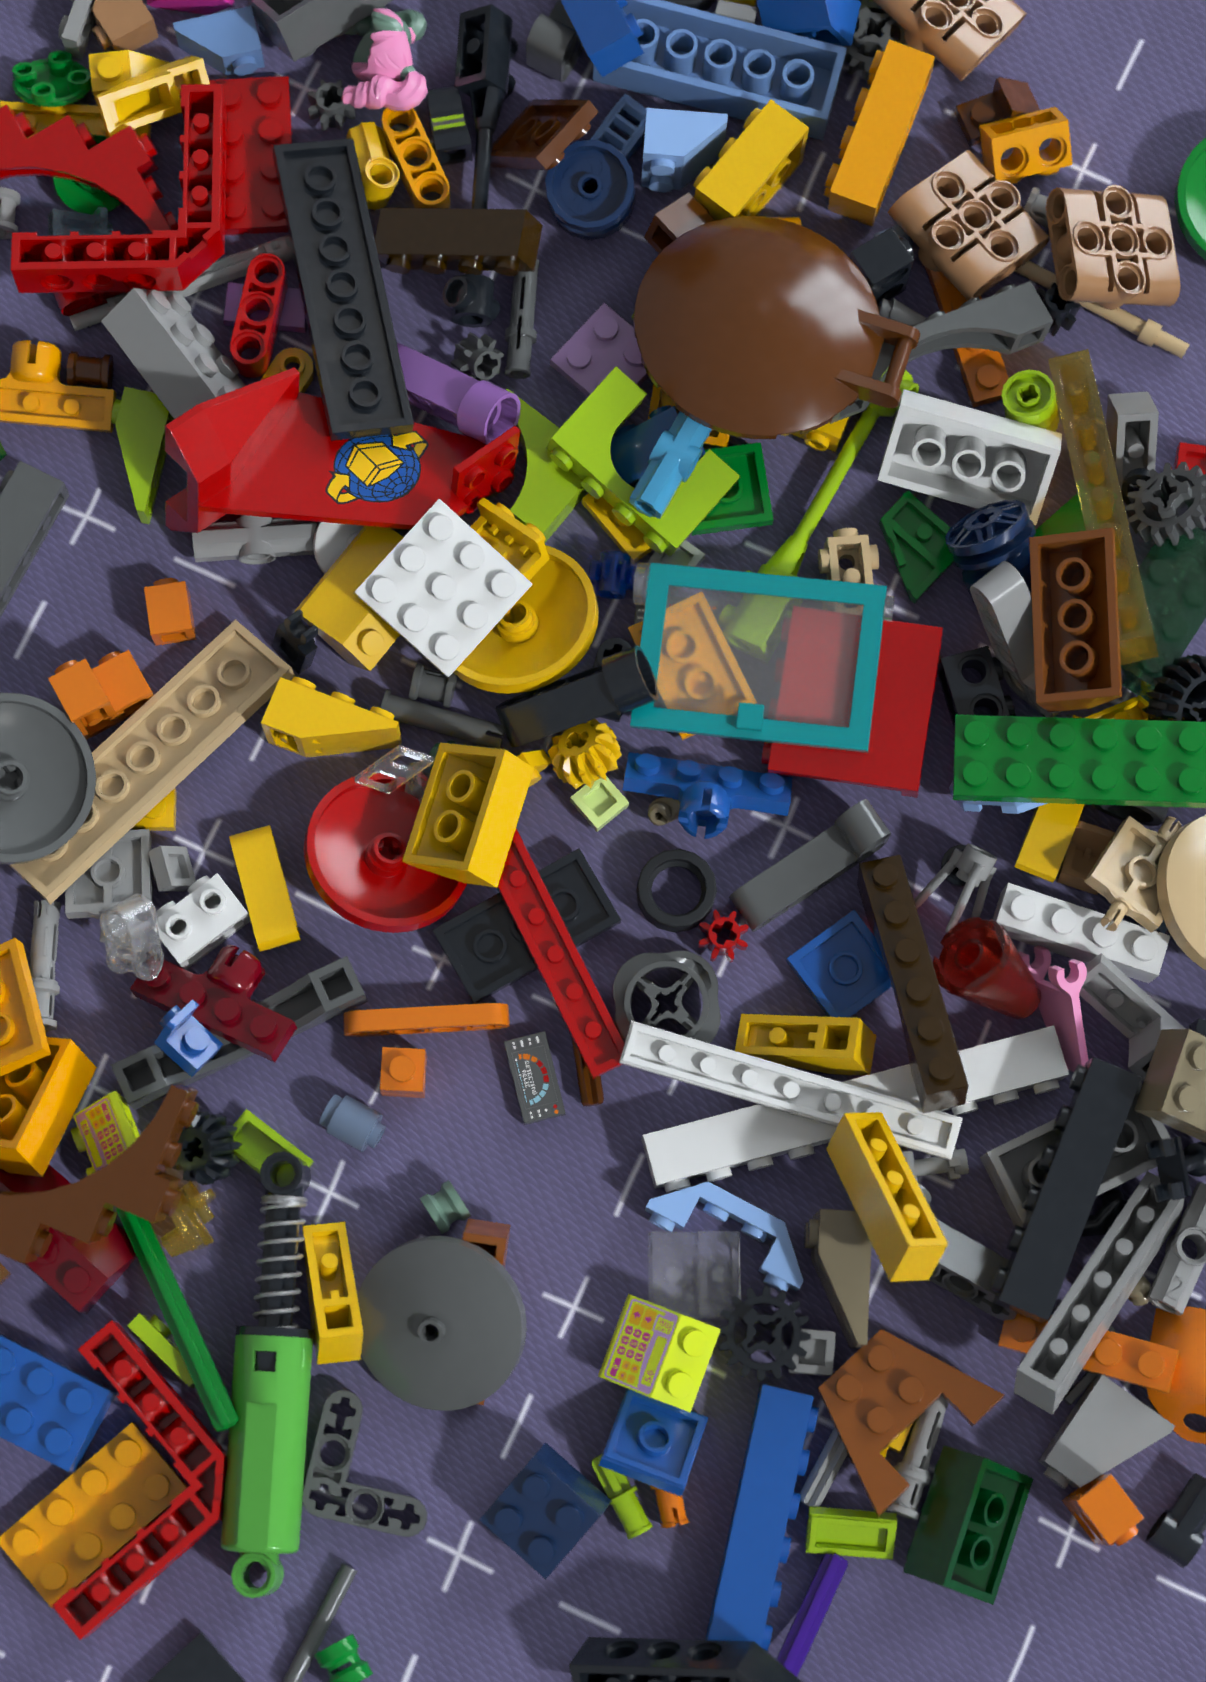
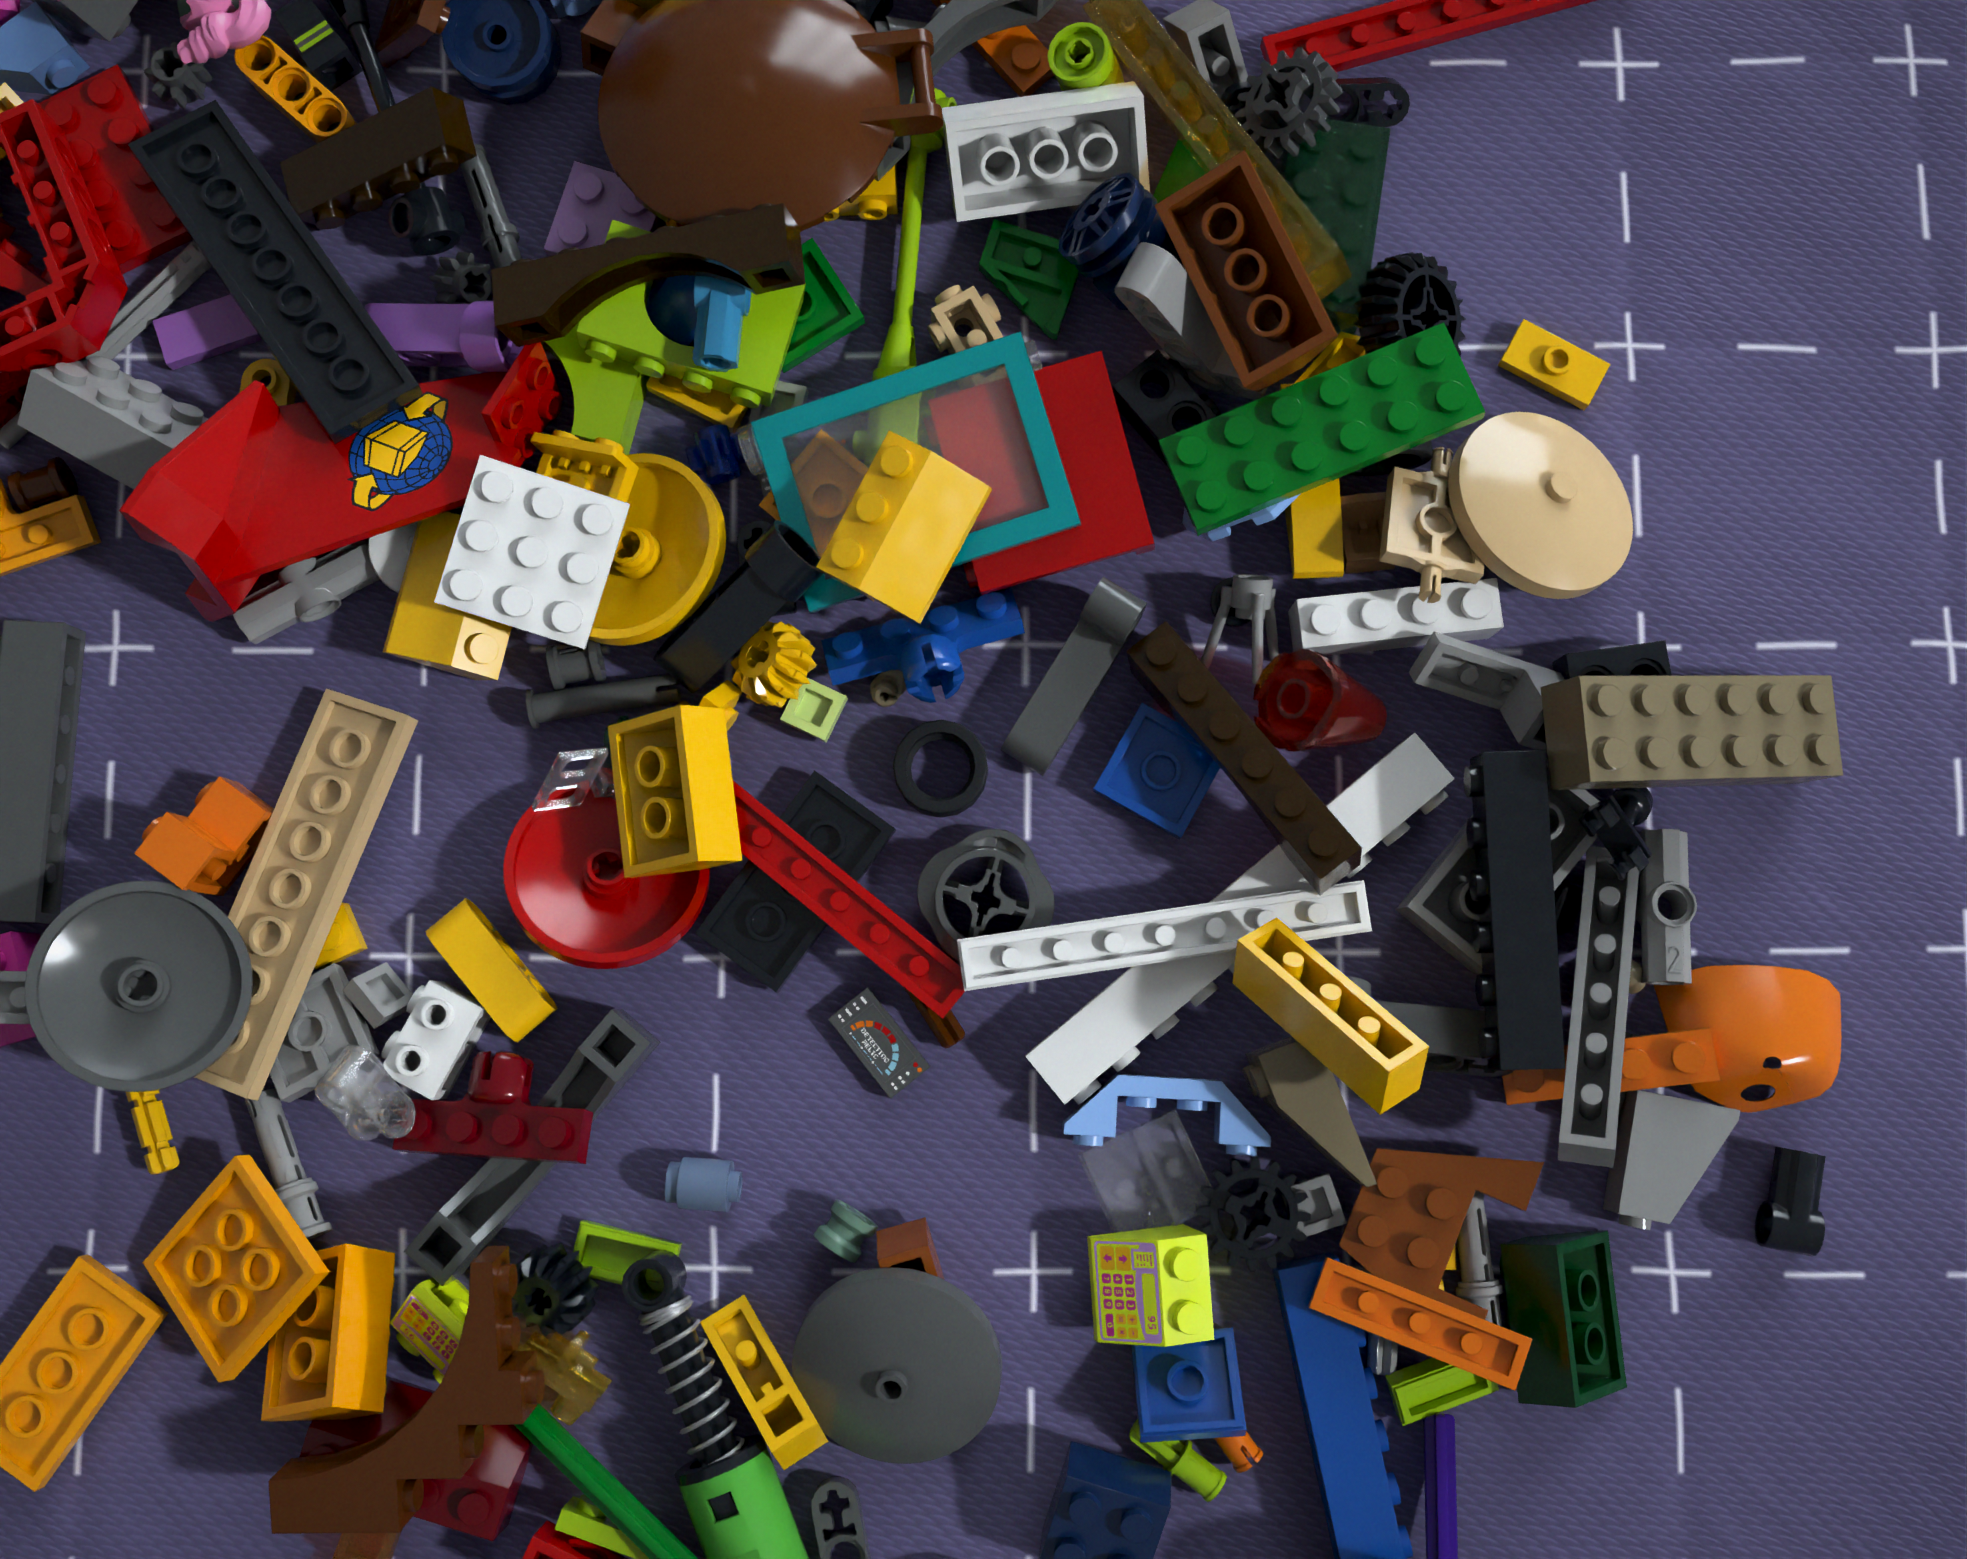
camera: 15 degrees left, 5 degrees up
lime slope [111,387,174,524] -> none
orange brick [144,578,196,646] -> none
bracket [154,999,224,1077] -> none
red beam [230,253,288,378] -> none
yellow slope [261,677,402,758] -> none
black plate [272,609,318,674] -> none
orange beam [343,1003,510,1037] -> none
yellow piece [346,122,400,210] -> none
orange brick [380,1047,427,1098] -> none
red gear [698,910,749,963] -> none
yellow slope [735,1014,876,1076] -> none
light grey bar [902,1146,969,1183] -> none
bright pink flag [1013,945,1089,1072] -> none
orange brick [1062,1474,1144,1547] -> none
none -> dark brown arch [491,203,805,347]
none -> yellow slope [816,430,992,624]
none -> orange plate [1308,1257,1532,1391]

